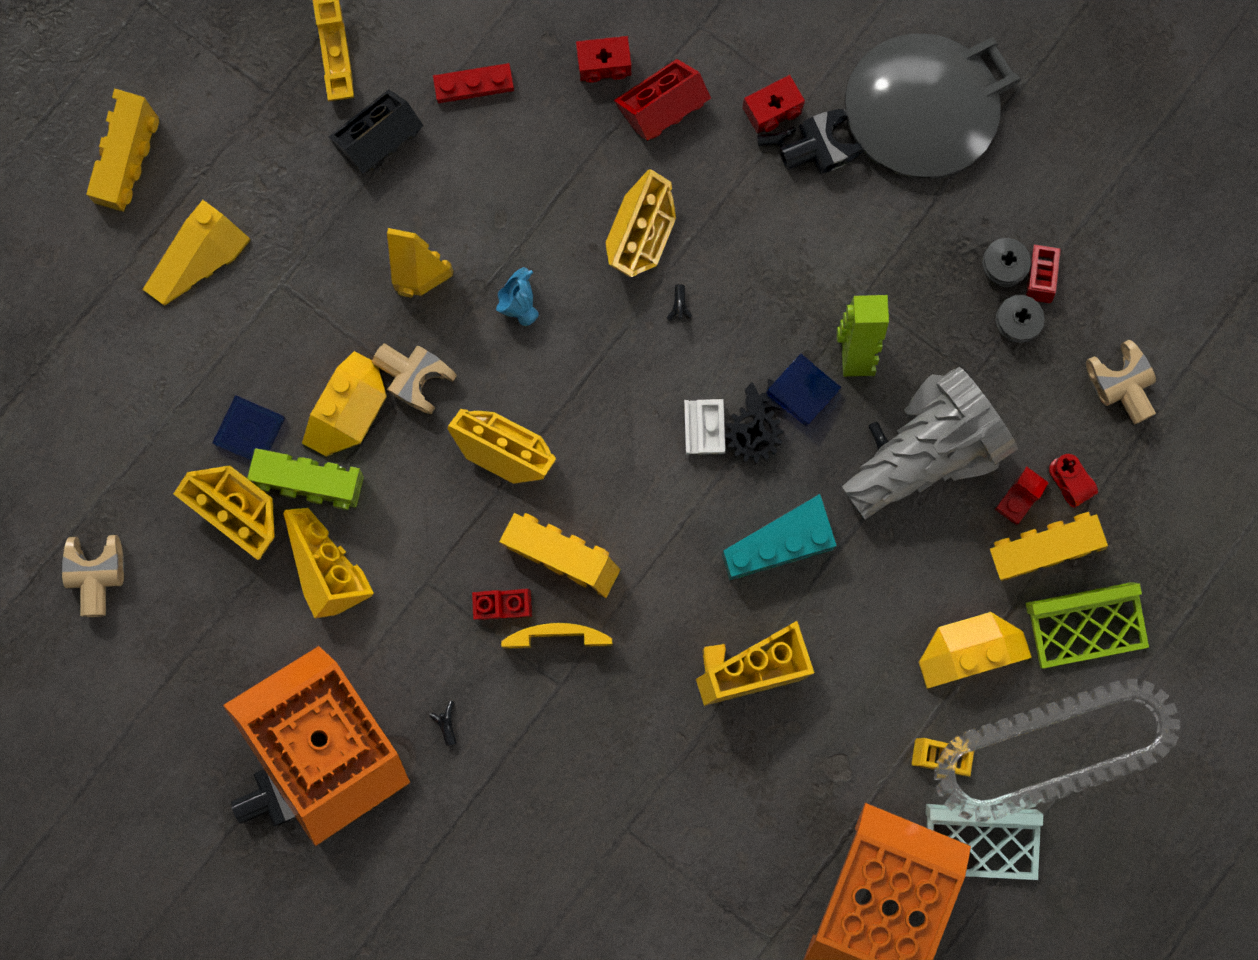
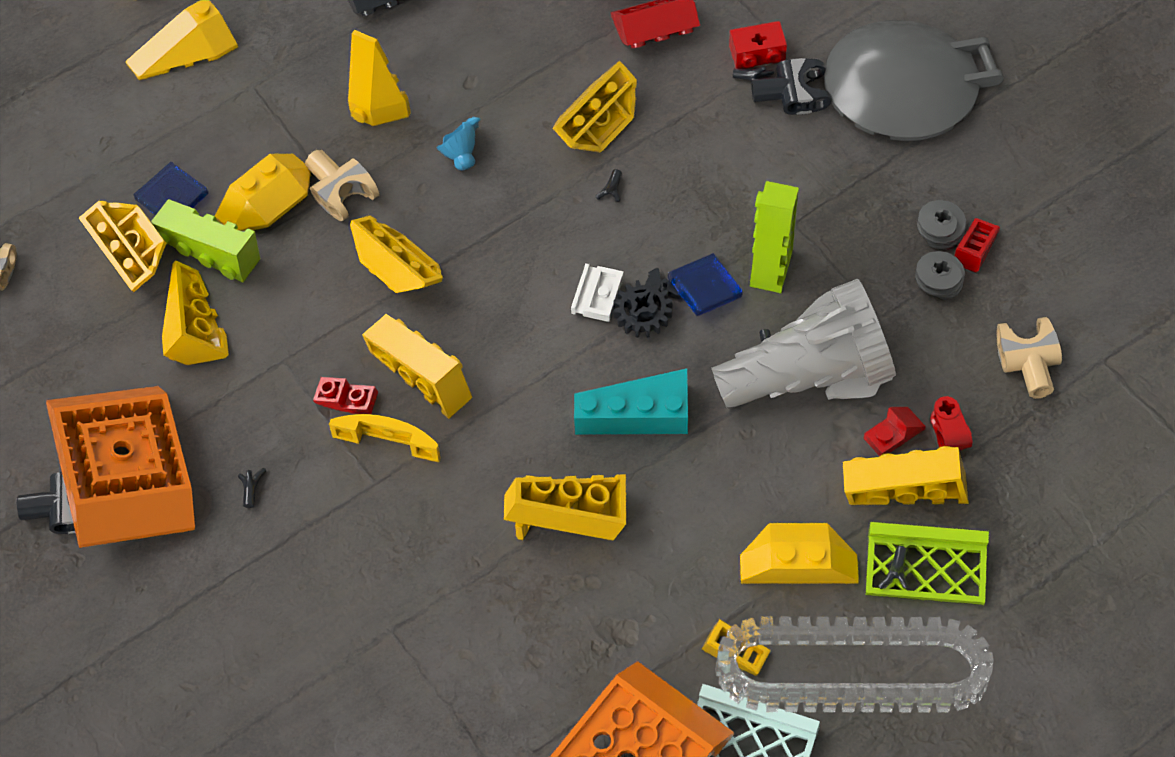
camera: 20 degrees right, 20 degrees down
none -> black bar [878,546,908,589]

